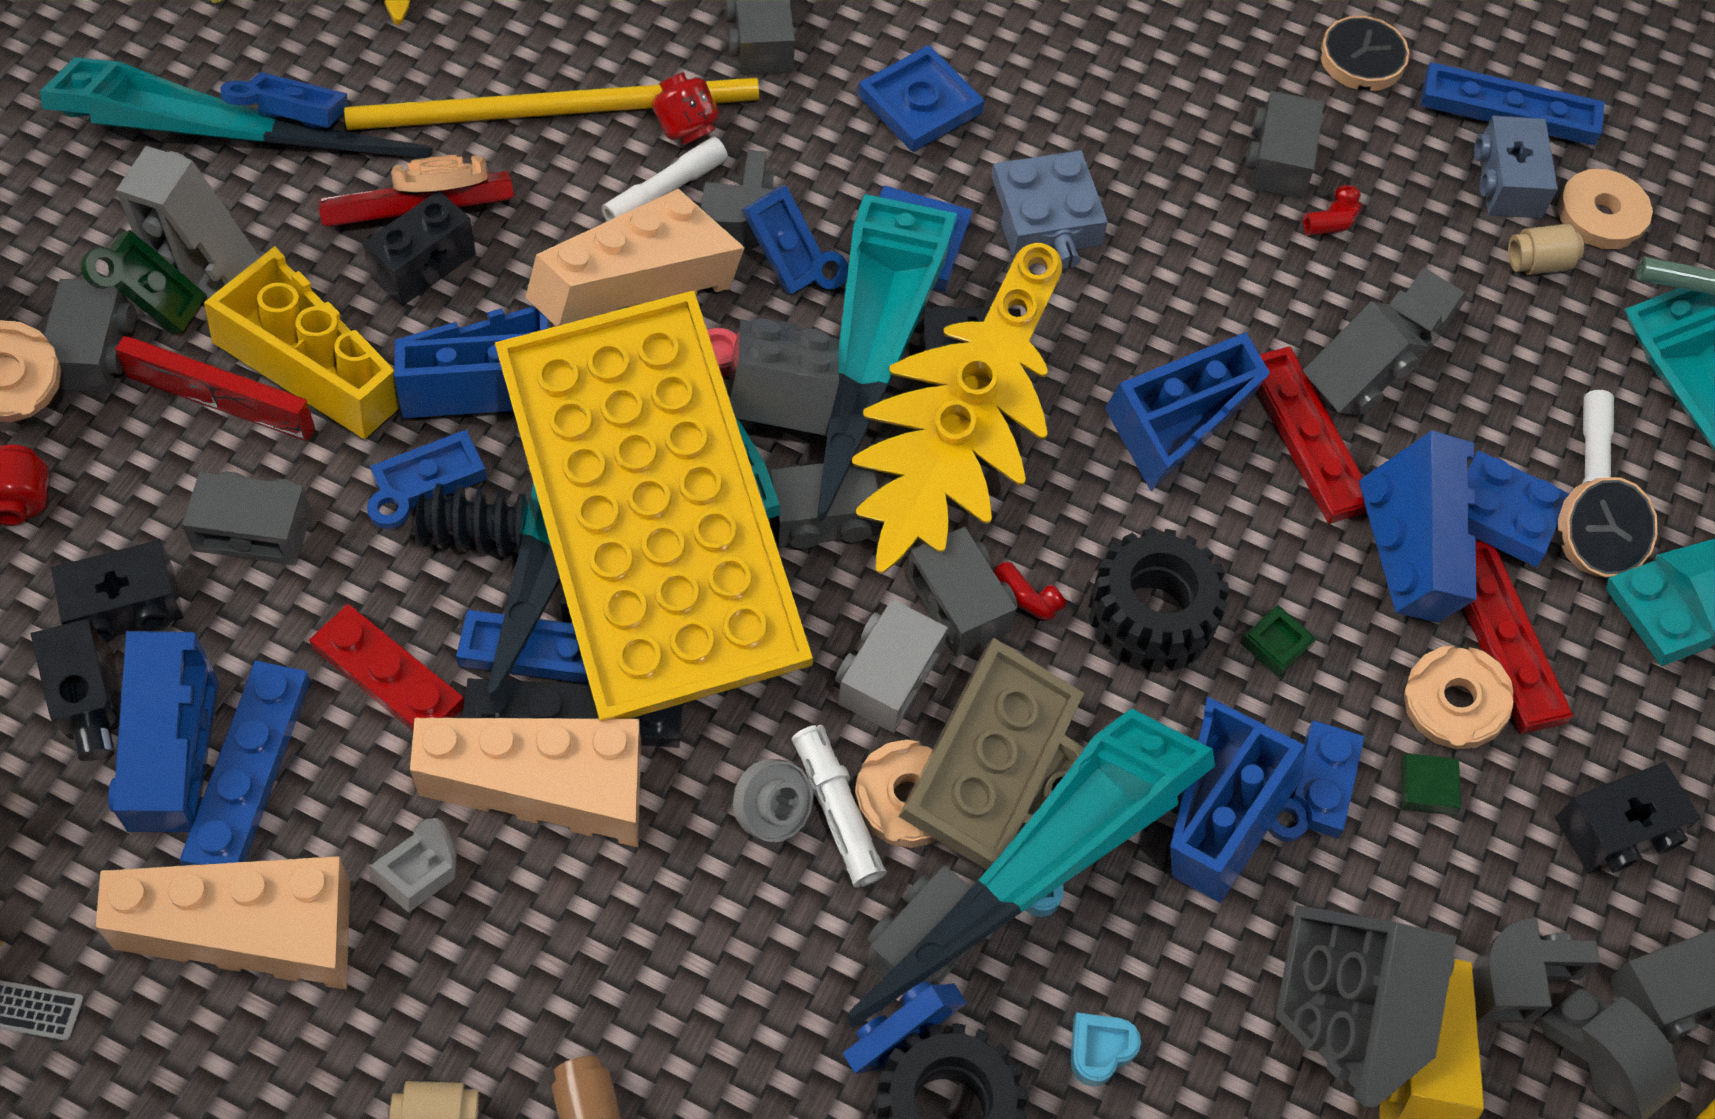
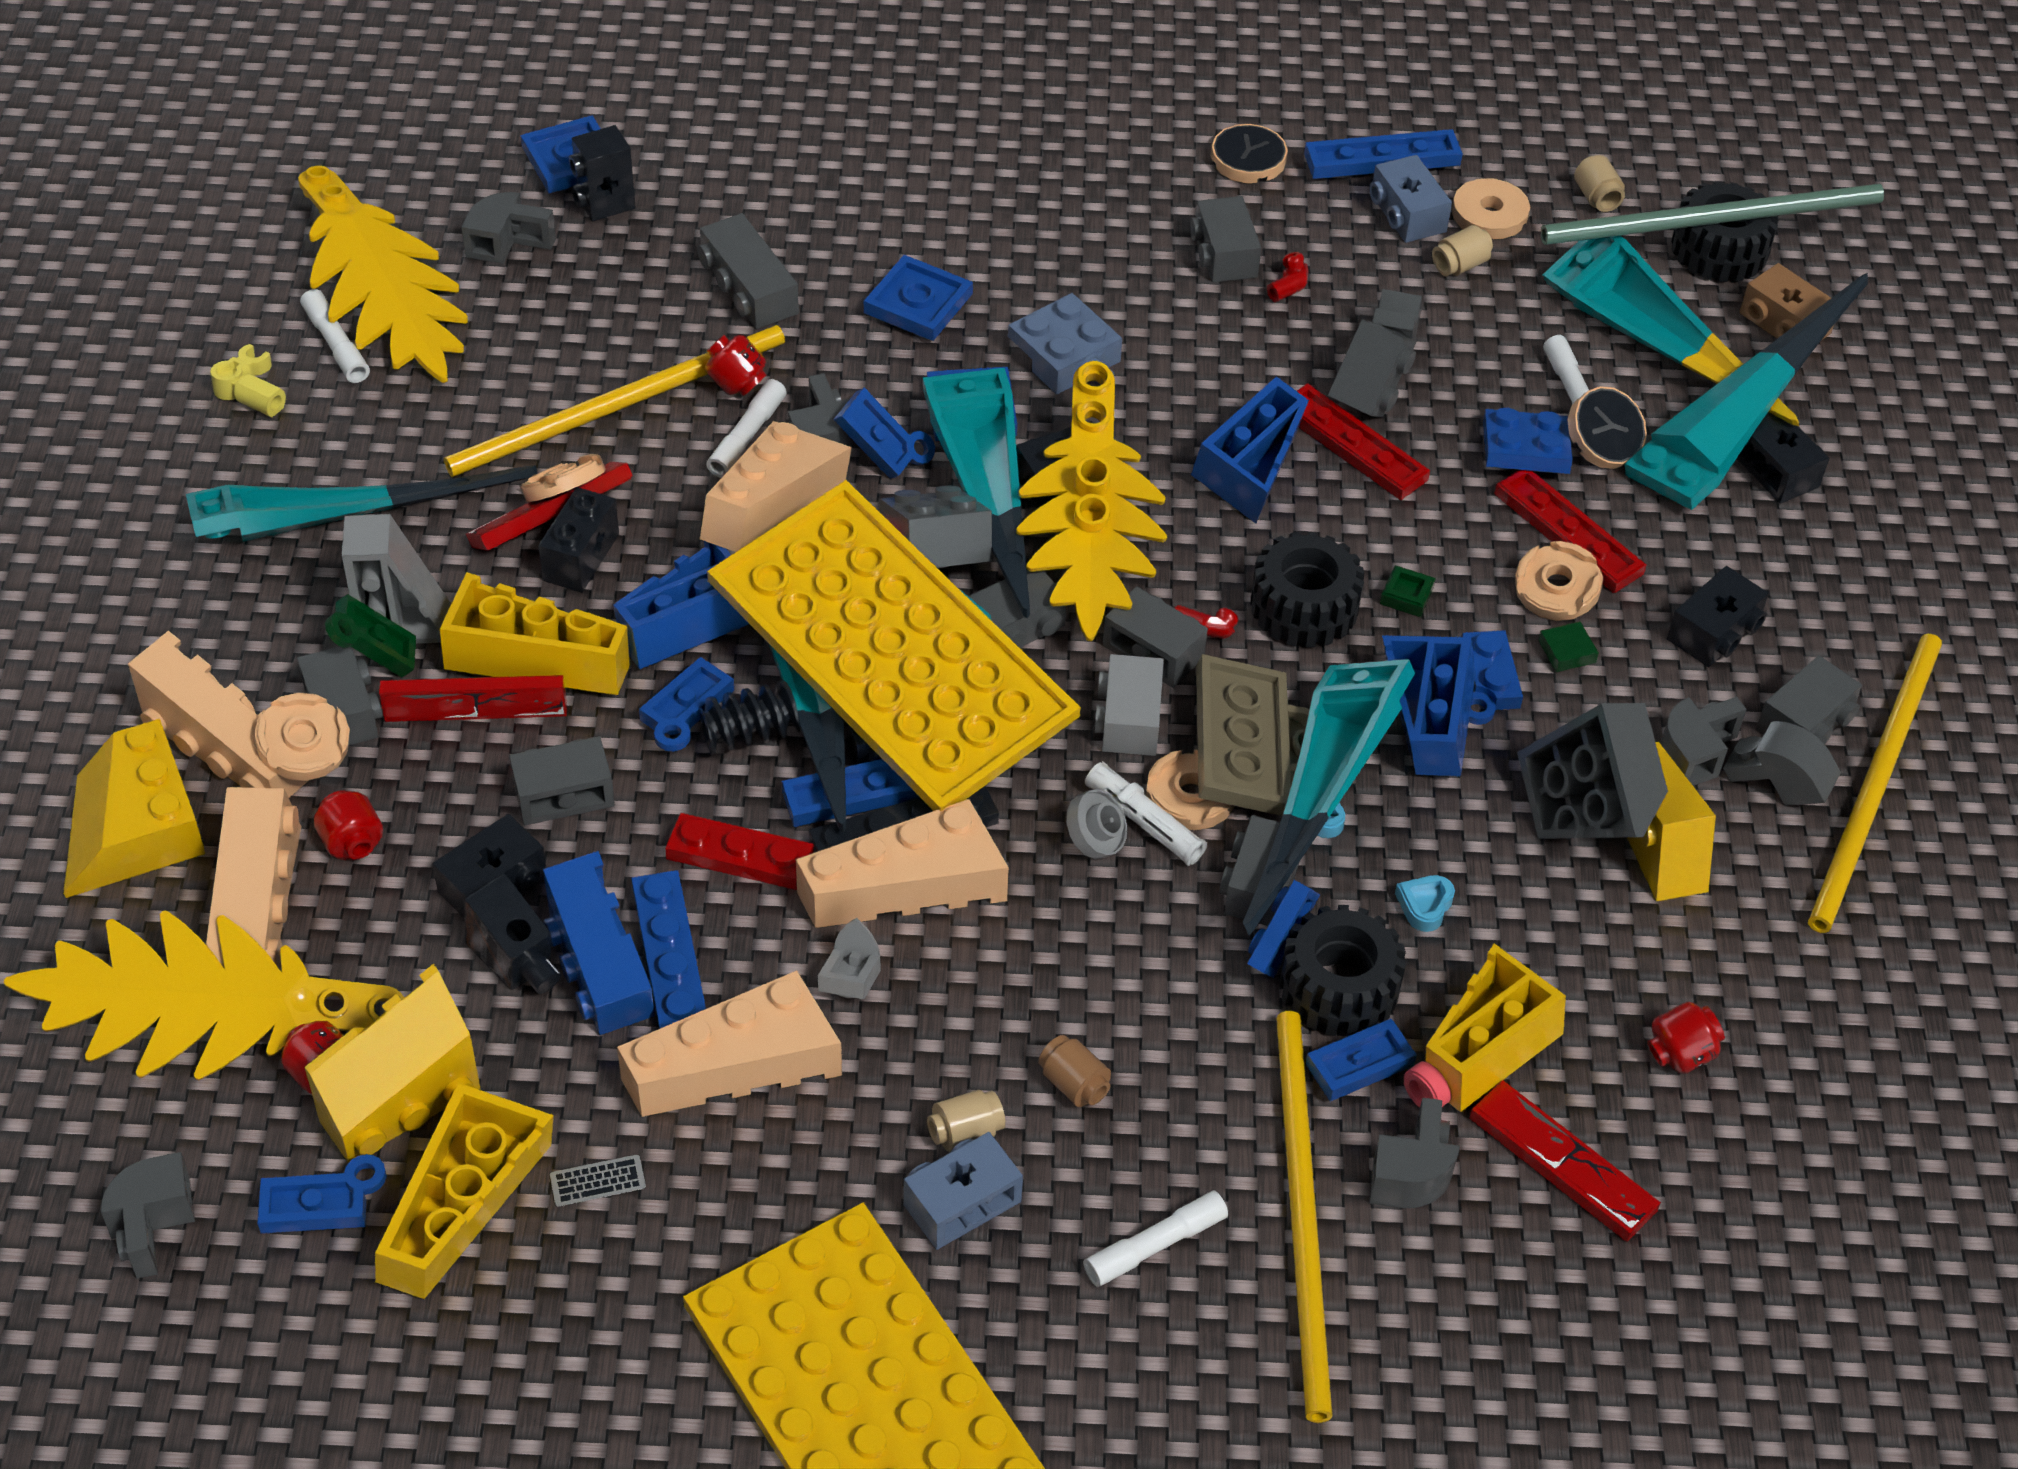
camera: 20 degrees left, 10 degrees down
blue hinge [220,72,347,128] -> none
blue wedge [1359,430,1476,622] -> none

